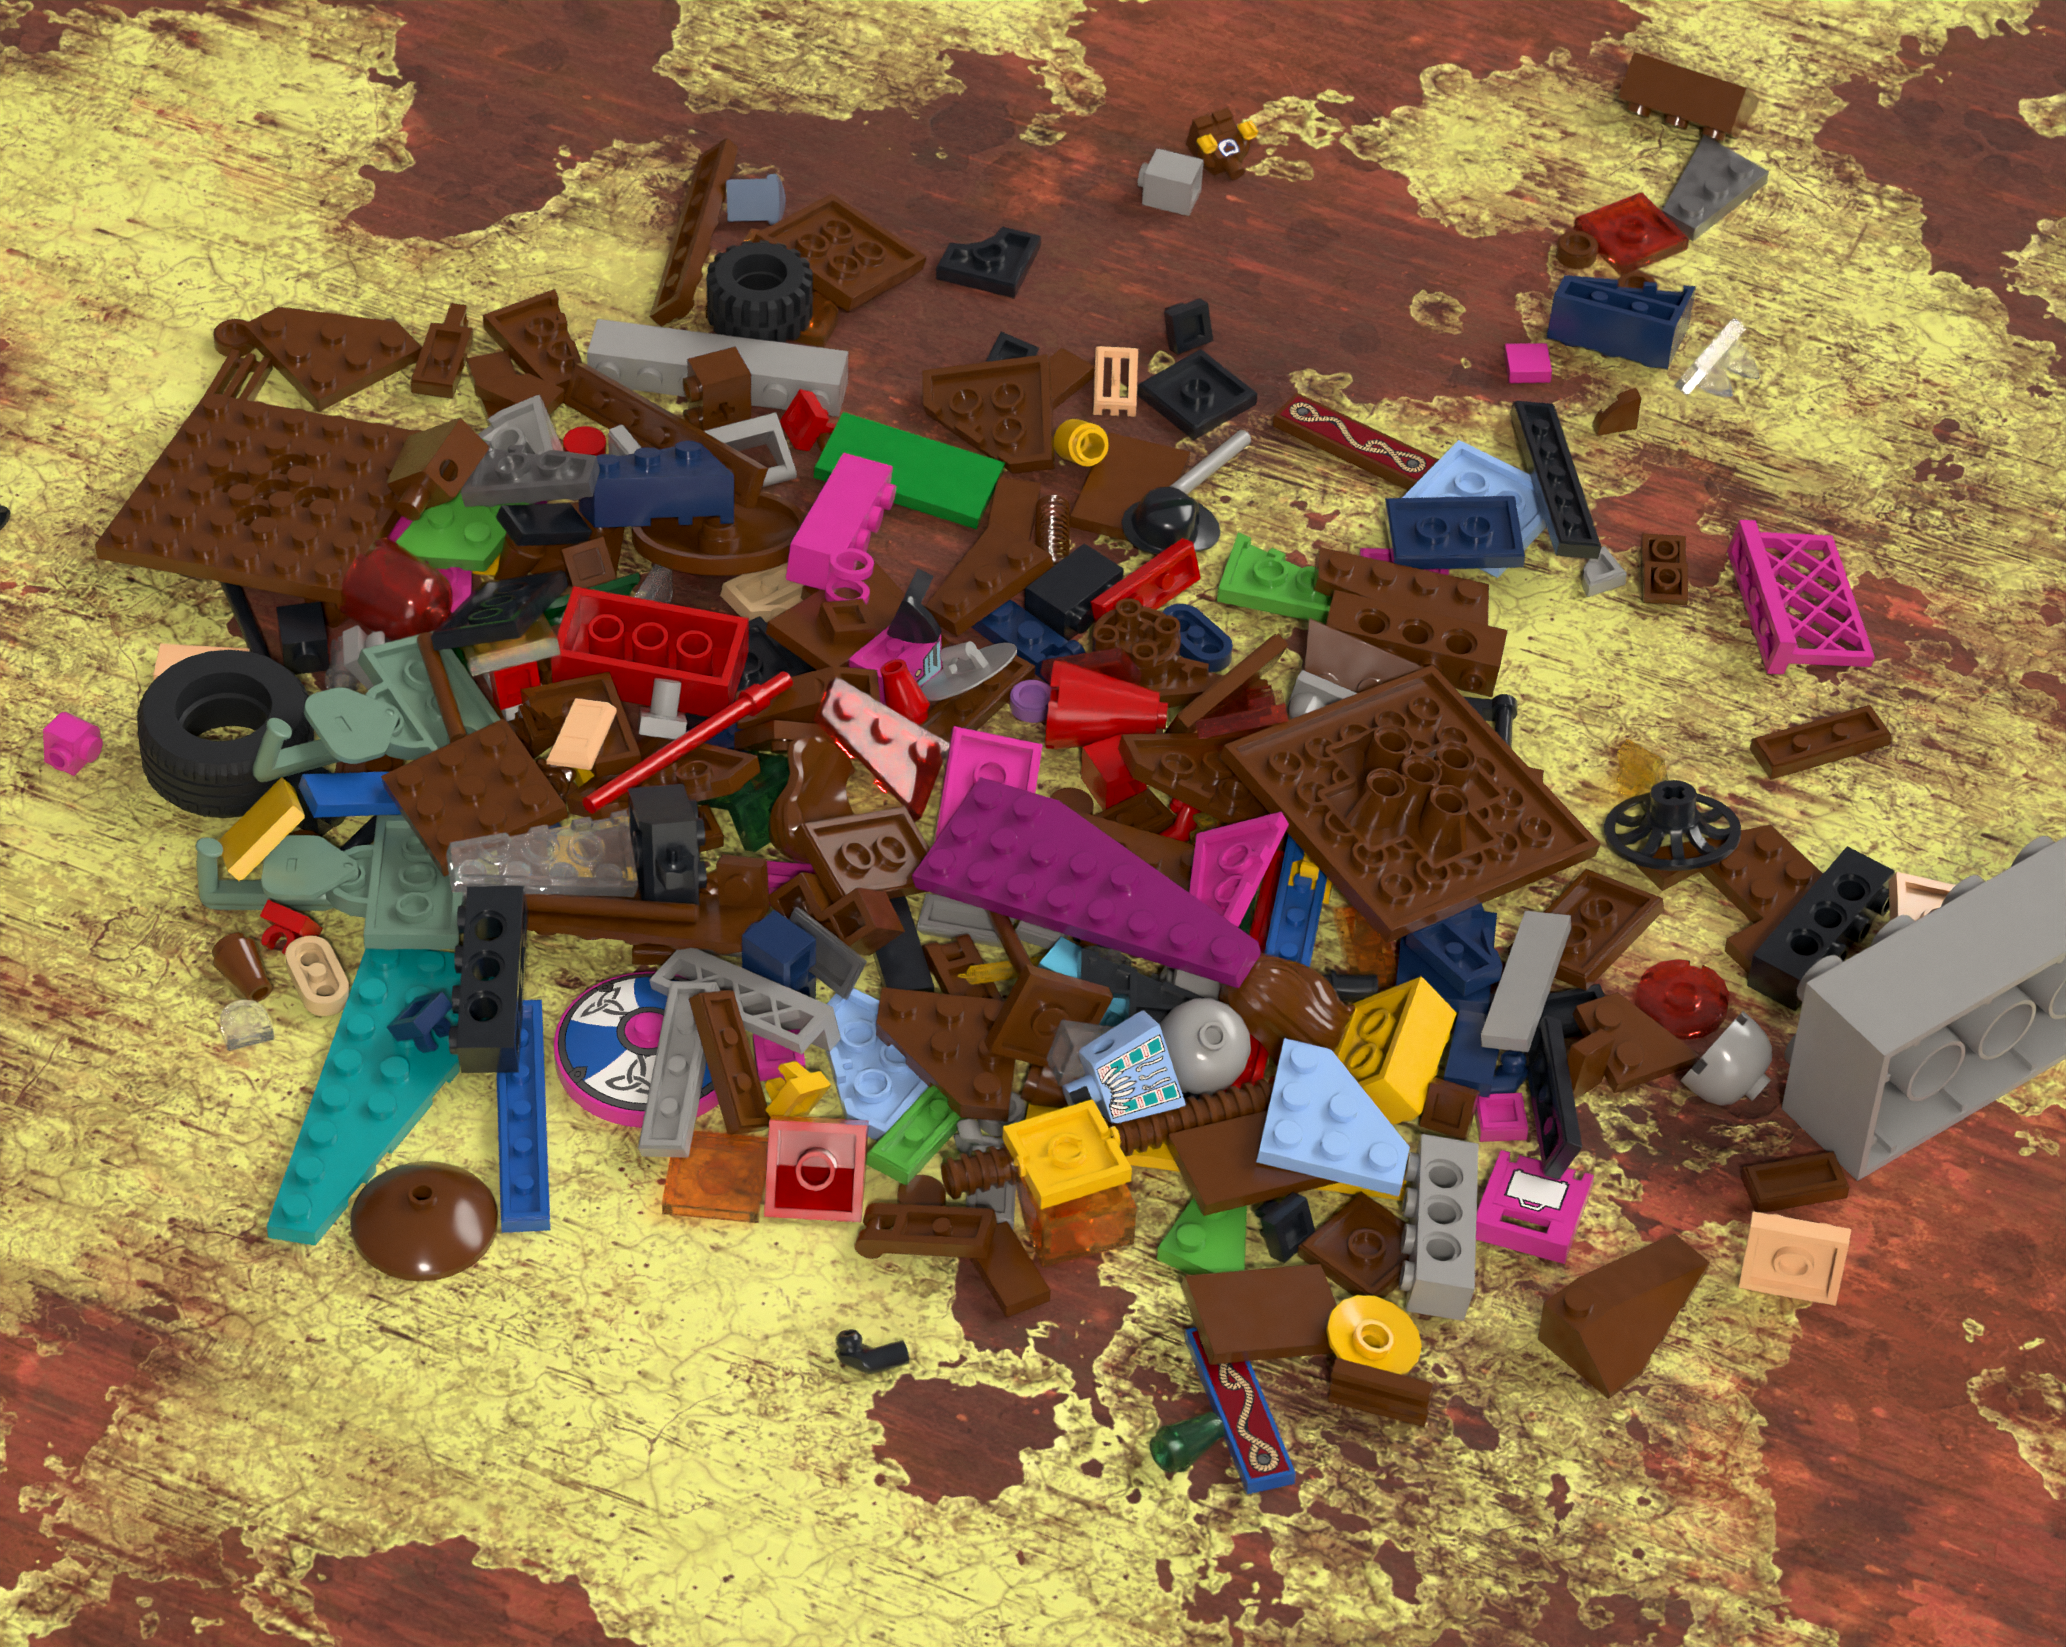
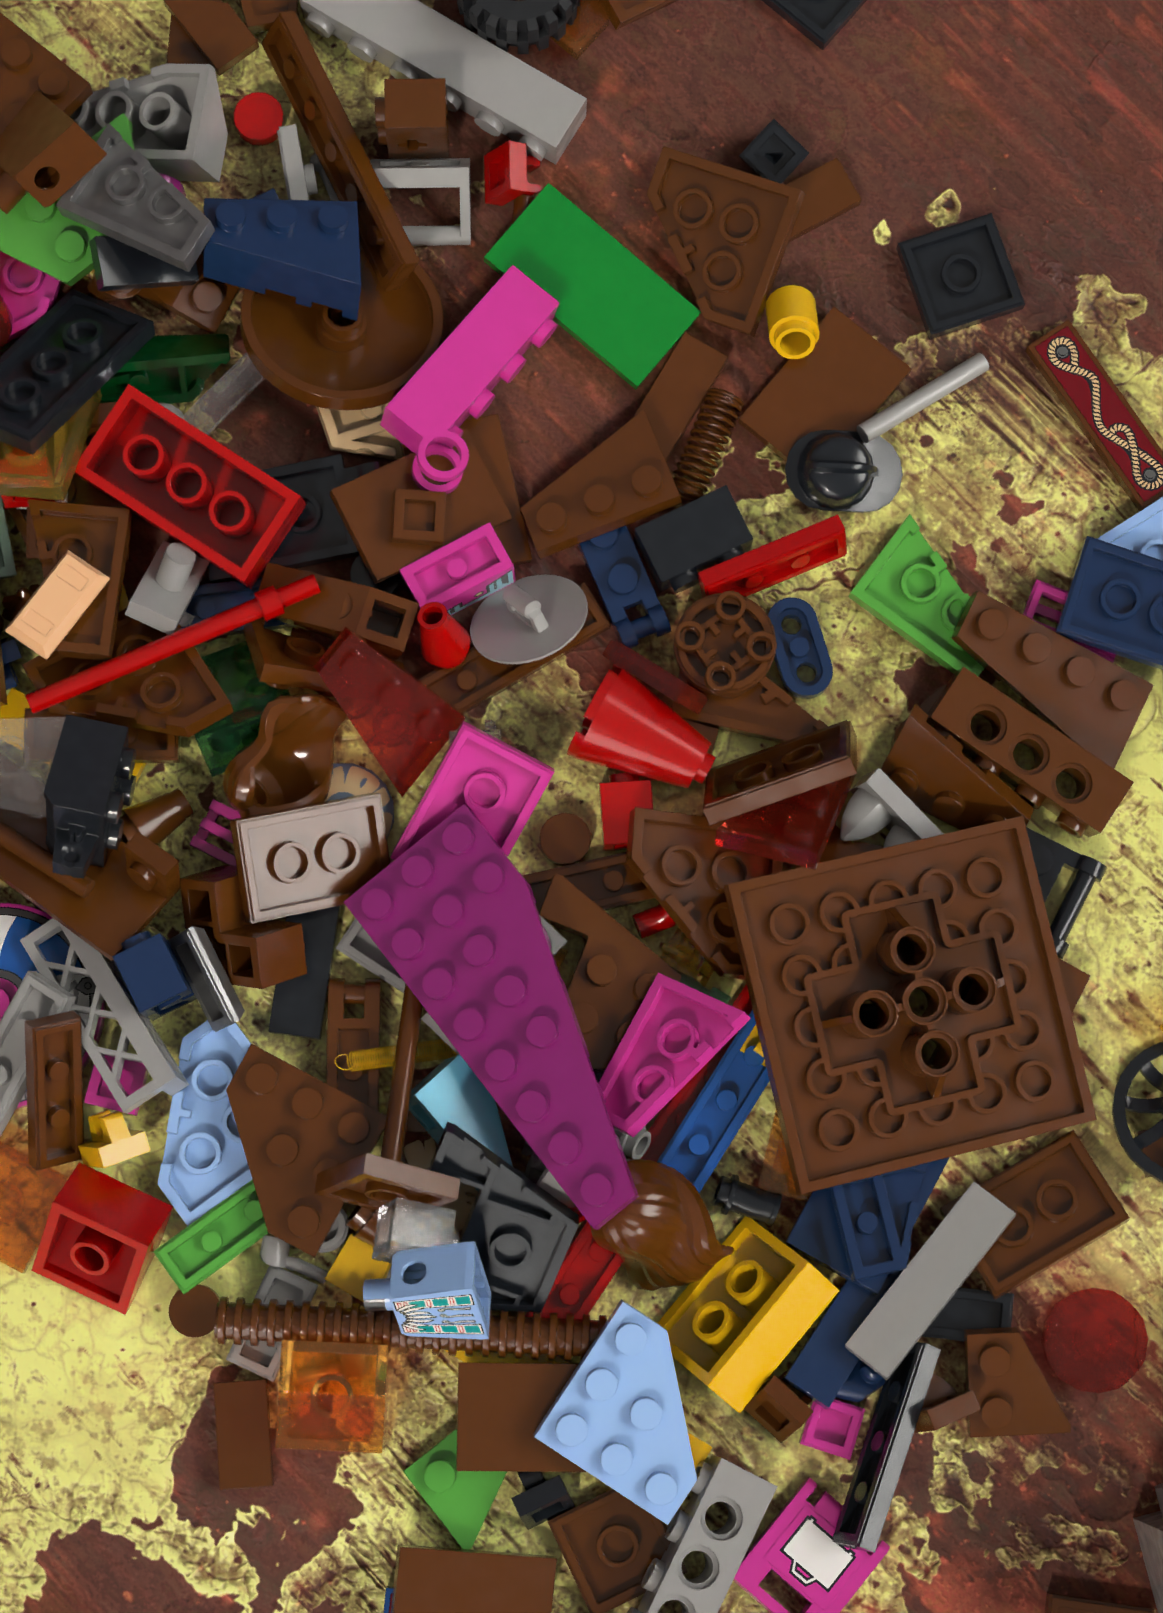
camera: 20 degrees right, 35 degrees up
reddish brown tile [559,536,617,589] -> none
black arm [835,1329,910,1374] -> none
reddish brown plate [855,1203,998,1259] -> none
black tile [887,569,942,644] -> none
yellow plate [1002,1099,1132,1209] -> none
medium lavender tile [1010,680,1051,723] -> none
light nougat tile [1093,347,1138,417] -> none
light grey cylinder [1159,998,1251,1096] -> none
black tile [1164,298,1214,354] -> none
light grey cylinder [1680,1011,1772,1105] -> none

